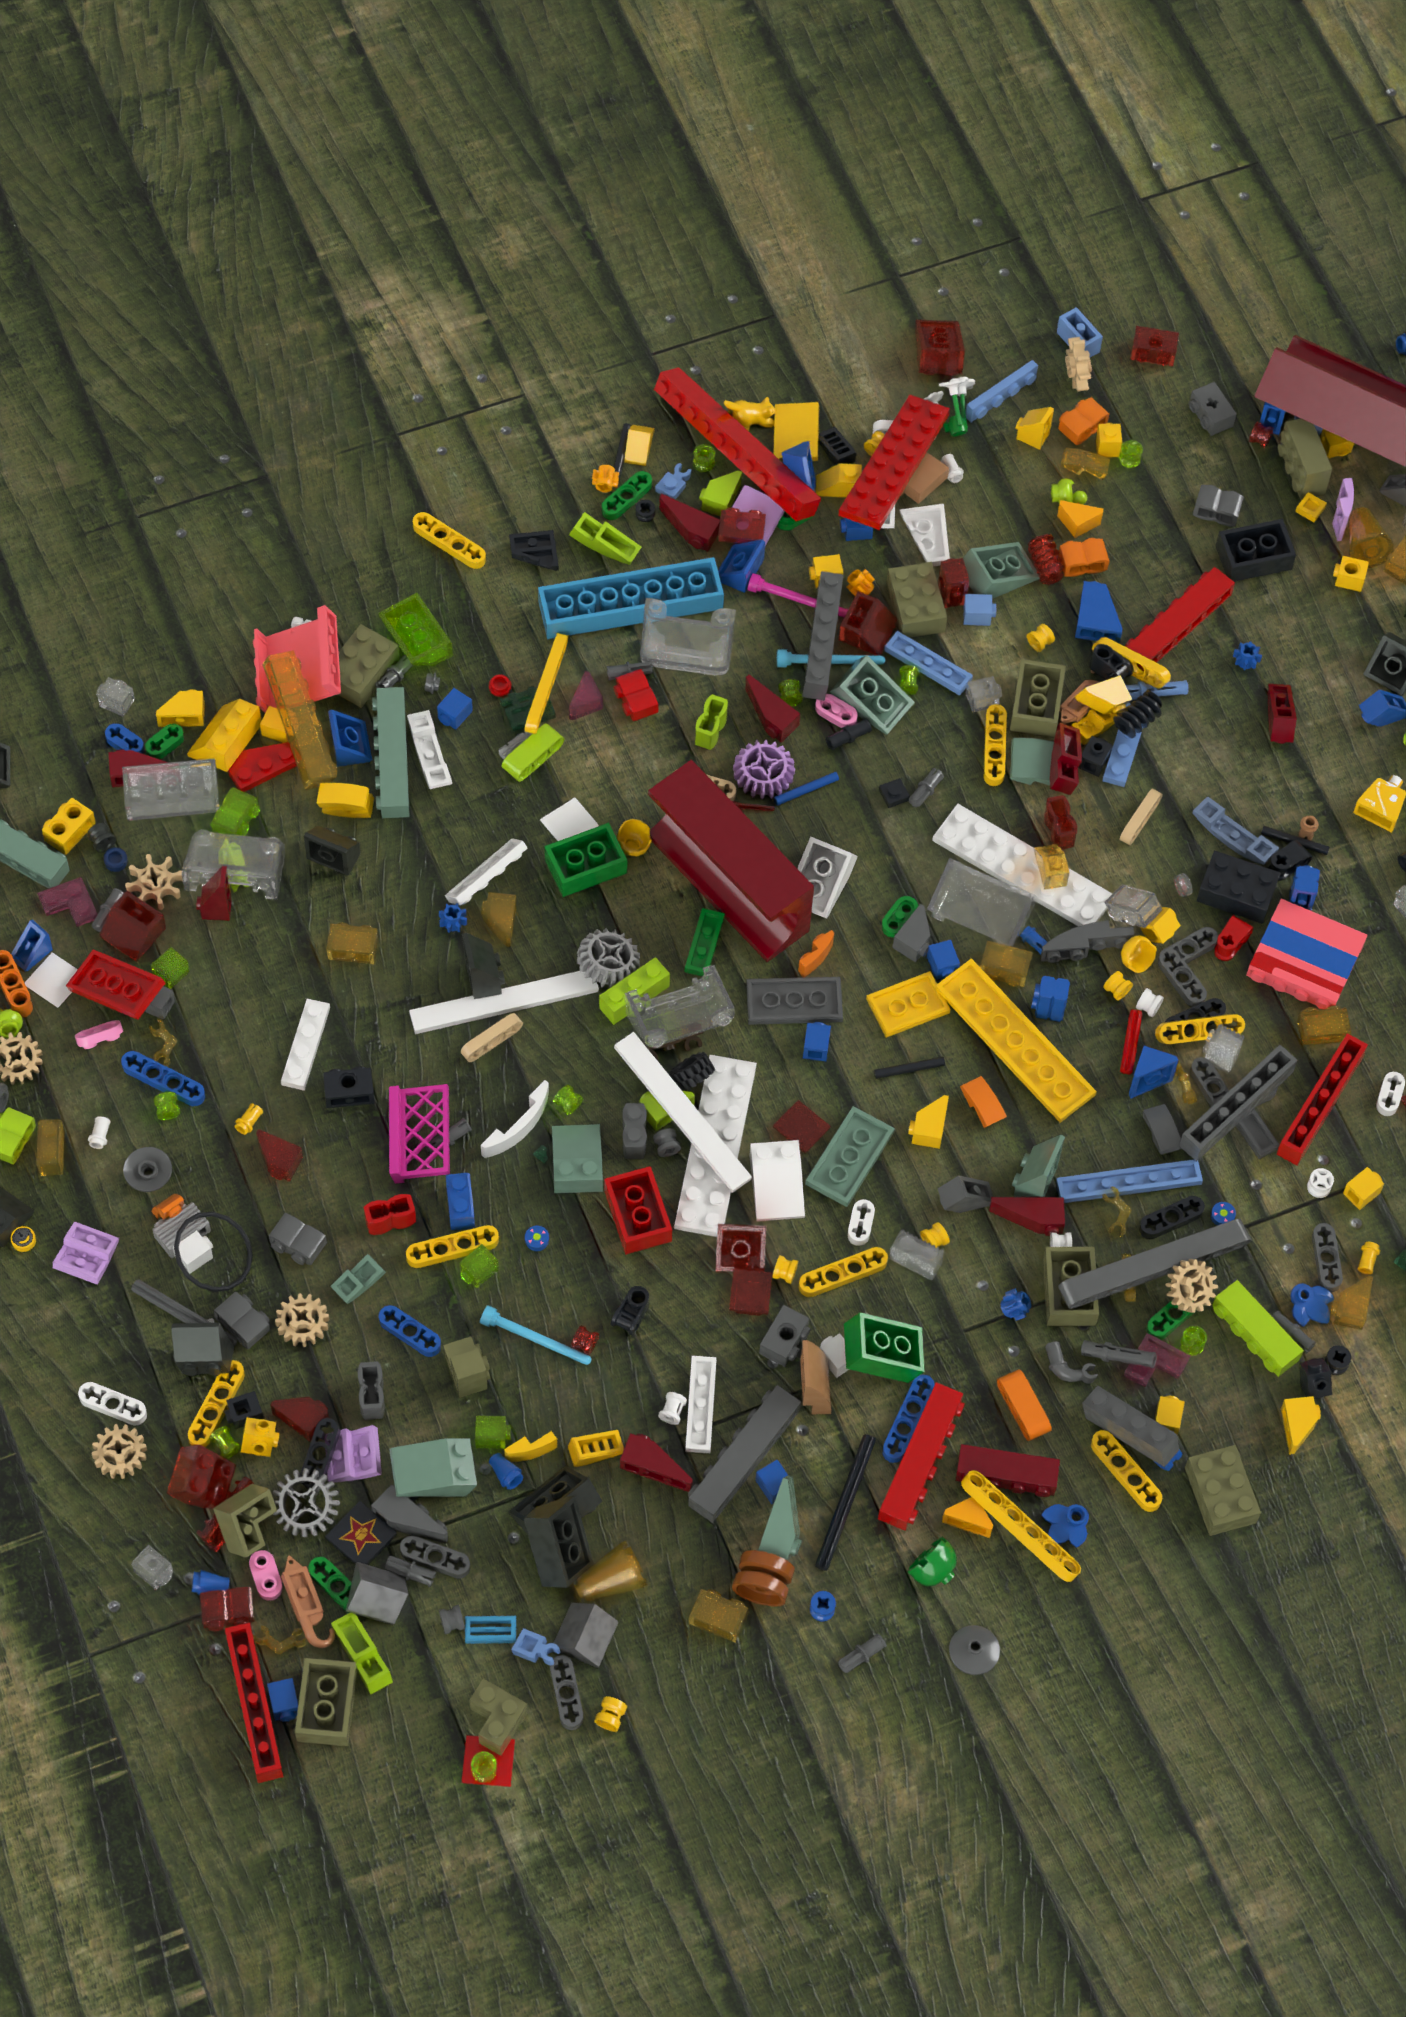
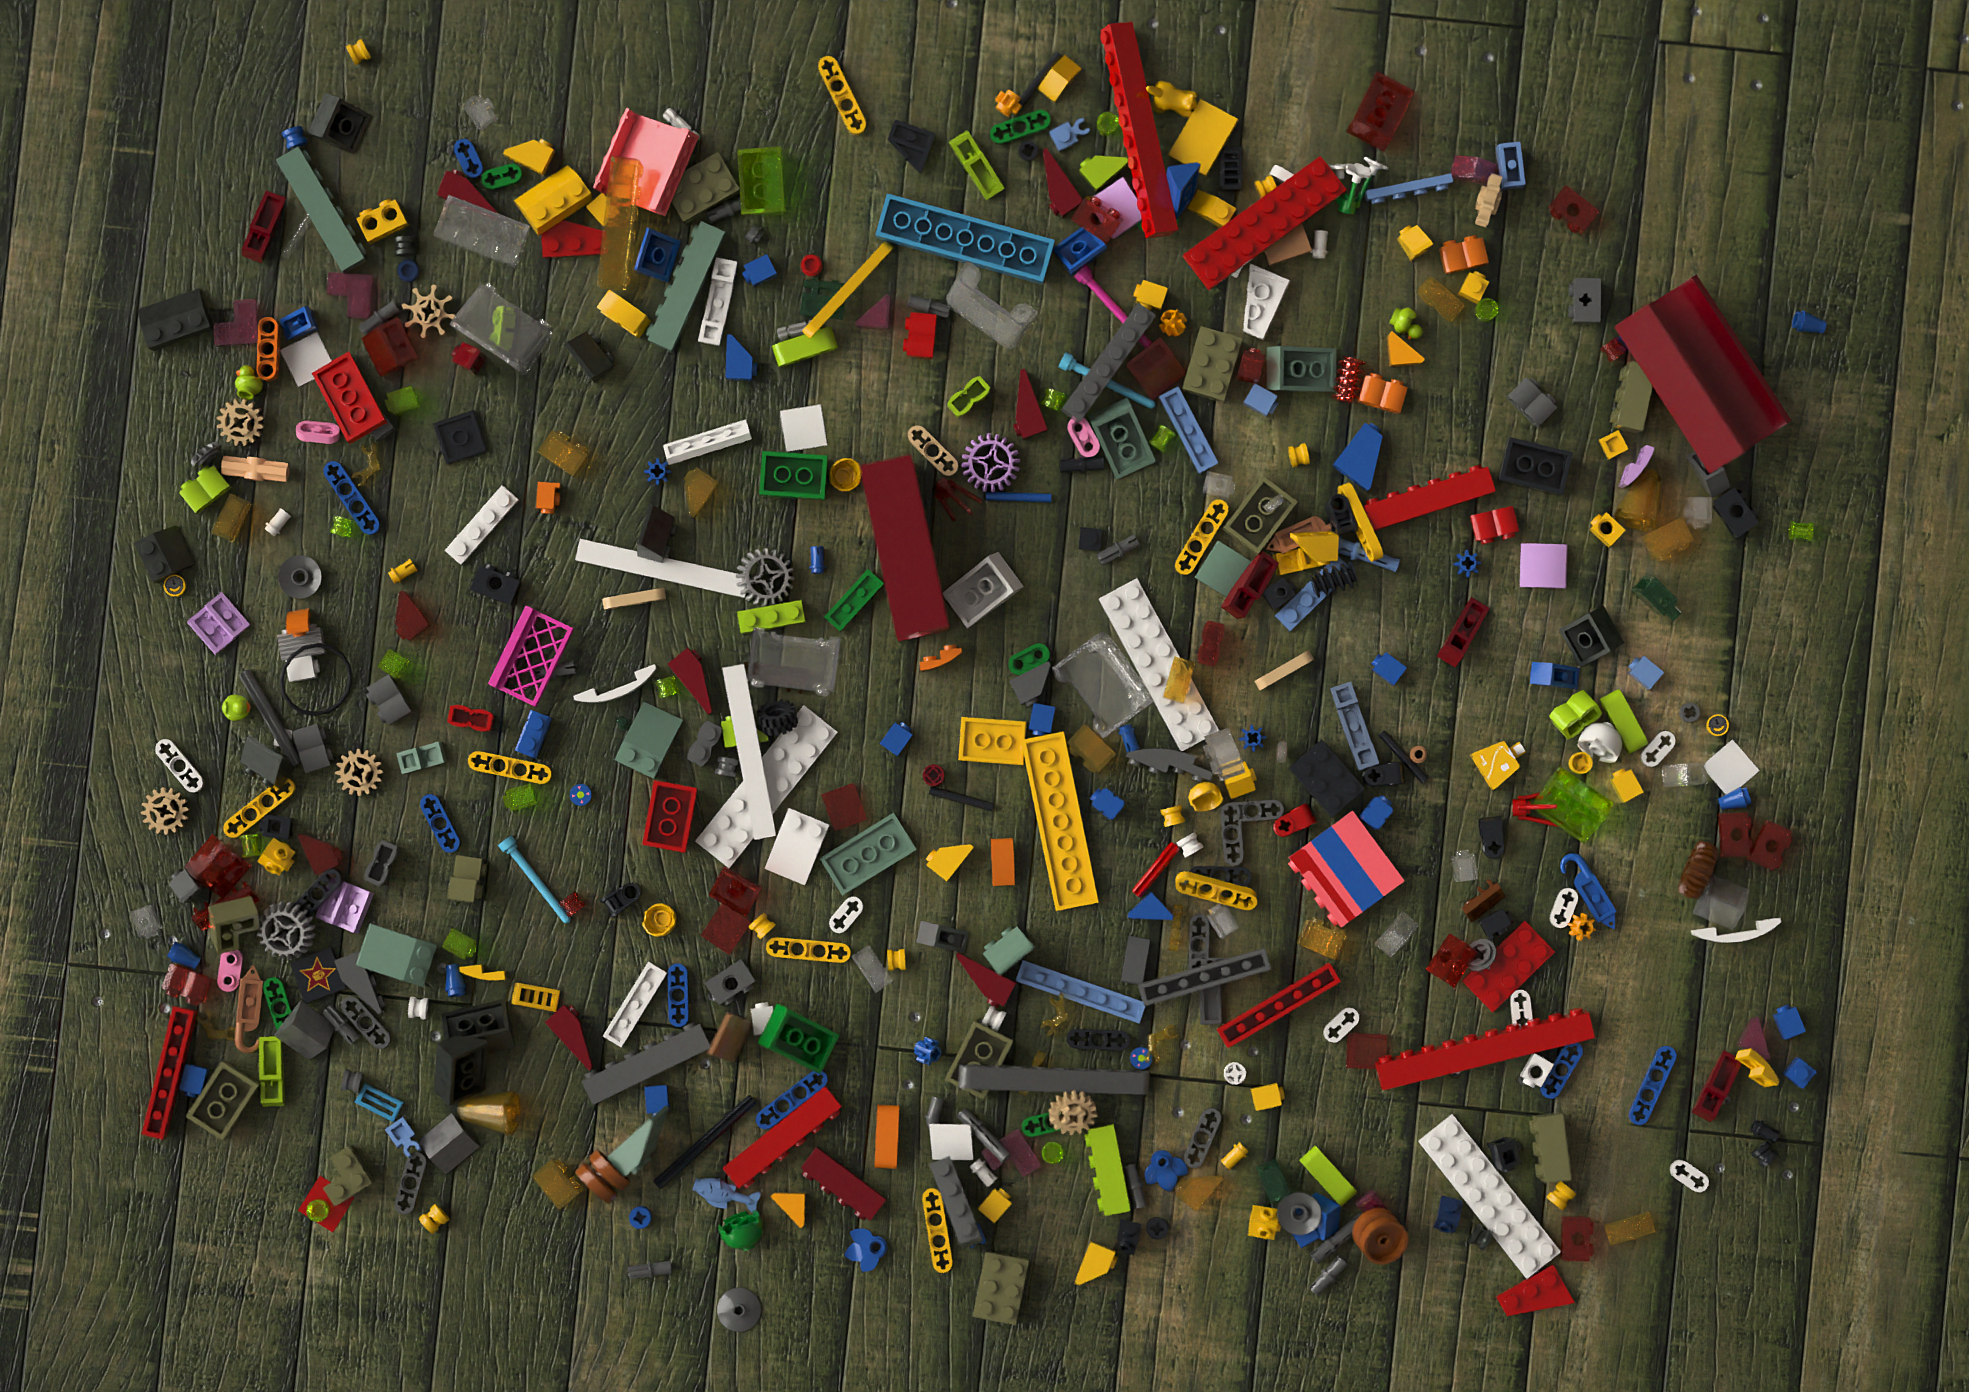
camera: 30 degrees right, 25 degrees up
clear neon green brick [211,787,260,842] -> none
white bush [658,1392,687,1425] -> none
dark grey tile [746,977,843,1025] -> none
yellow beam [961,1470,1081,1582] -> none
none -> dark grey slope [169,869,205,903]
none -> light nougat piece [221,456,289,482]
none -> lime animal [222,694,251,721]
none -> clear neon green brick [377,649,410,679]
none -> white wheel [408,997,429,1020]
none -> black tile [432,410,488,465]
none -> orange brick [536,482,561,514]
none -> yellow hair [642,903,677,937]
none -> dark red slope [668,648,713,716]
none -> blue beam [668,963,689,1027]
none -> medium blue animal [692,1178,761,1213]
none -> blue slope [725,334,757,381]
none -> blue pin [809,546,826,574]
none -> dark red wheel [923,764,944,786]
none -> white sticker [929,1124,973,1160]
none -> white pin [970,1158,997,1187]
none -> clear yellow arm [1144,1024,1178,1064]
none -> blue gear [1239,725,1266,752]
none -> clear tile [1263,494,1285,513]
none -> blue brick [1371,652,1407,686]
none -> clear slope [1374,911,1419,958]
none -> clear pink slope [1451,156,1497,185]
none -> red brick [1470,506,1519,545]
none -> lavender slope [1520,543,1568,588]

